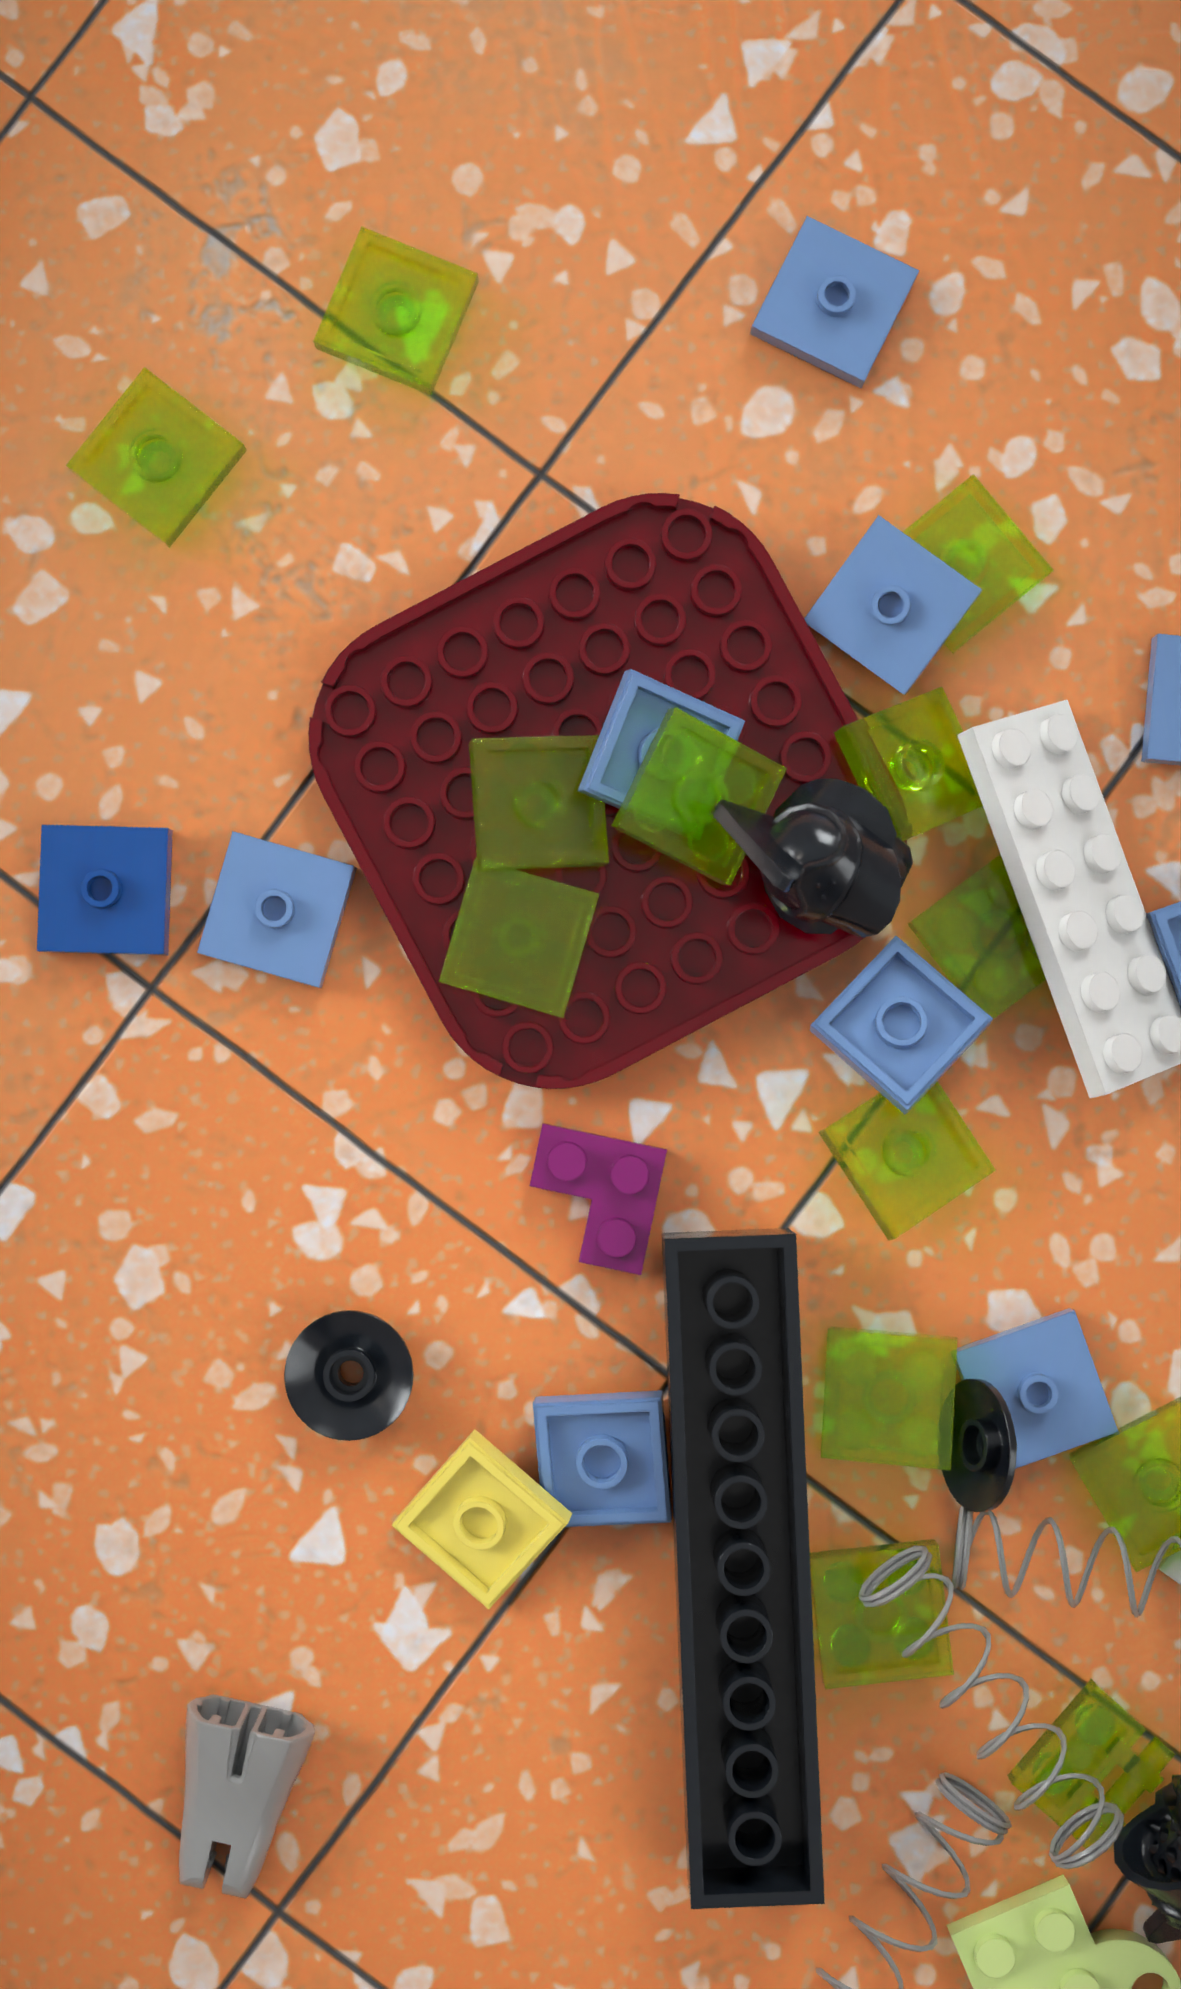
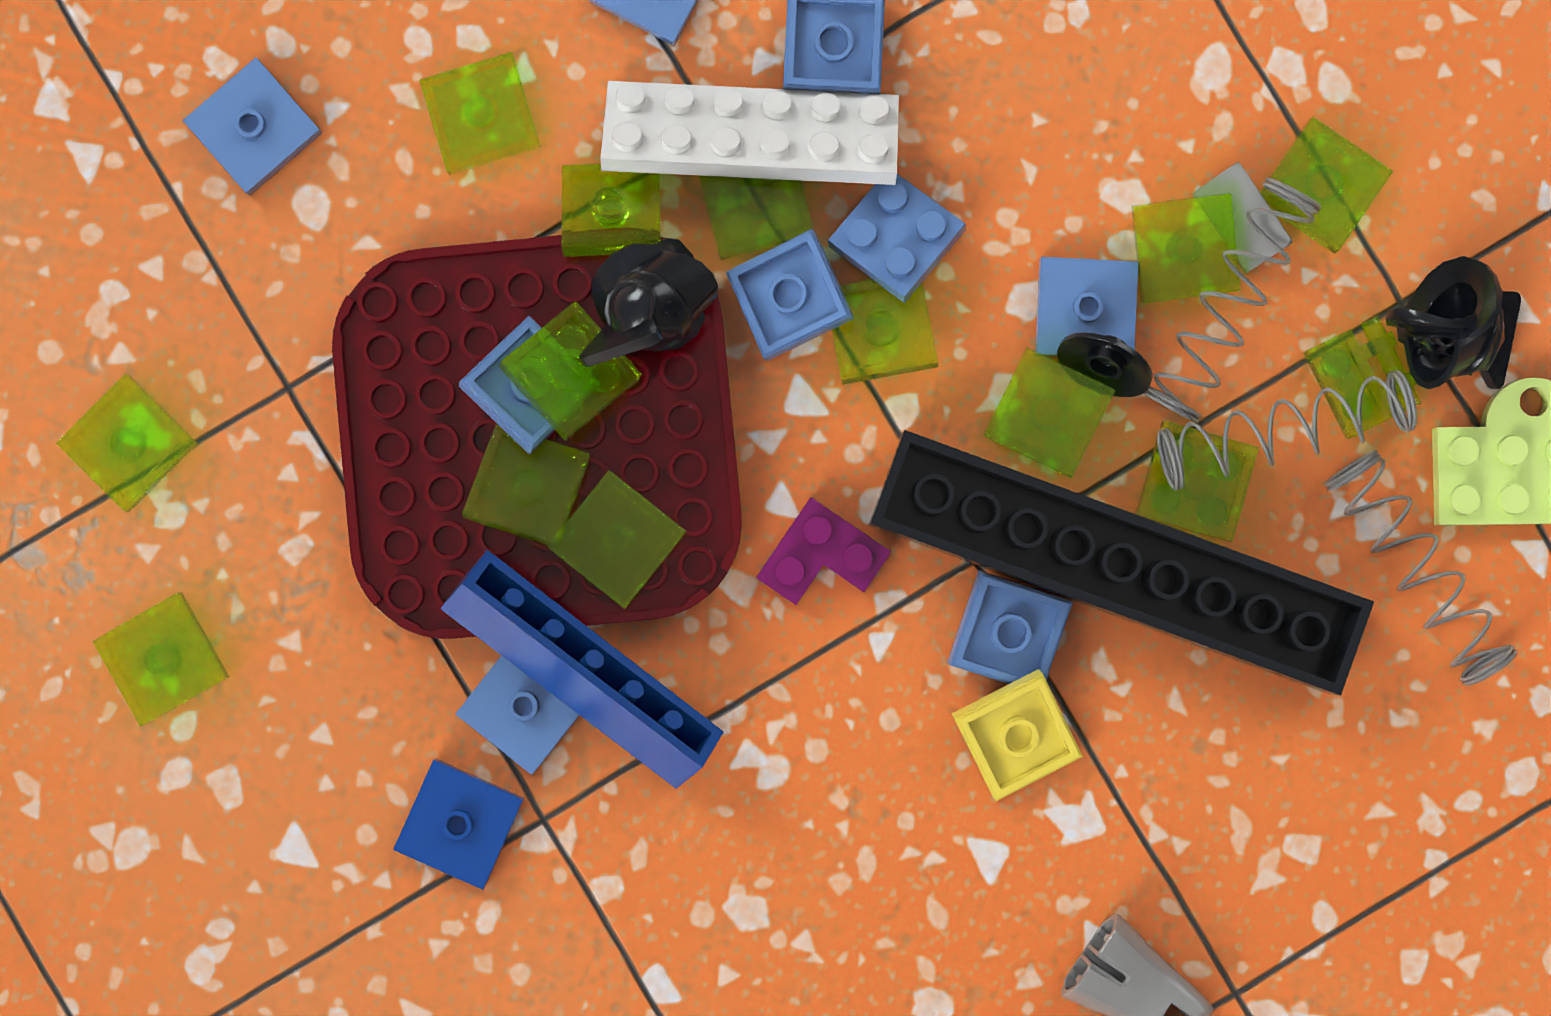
camera: 70 degrees left, 0 degrees up
black dish [284,1310,414,1441] -> none
medium blue plate [804,515,982,695] -> none
none -> blue brick [440,550,724,789]
none -> medium blue plate [828,174,966,303]

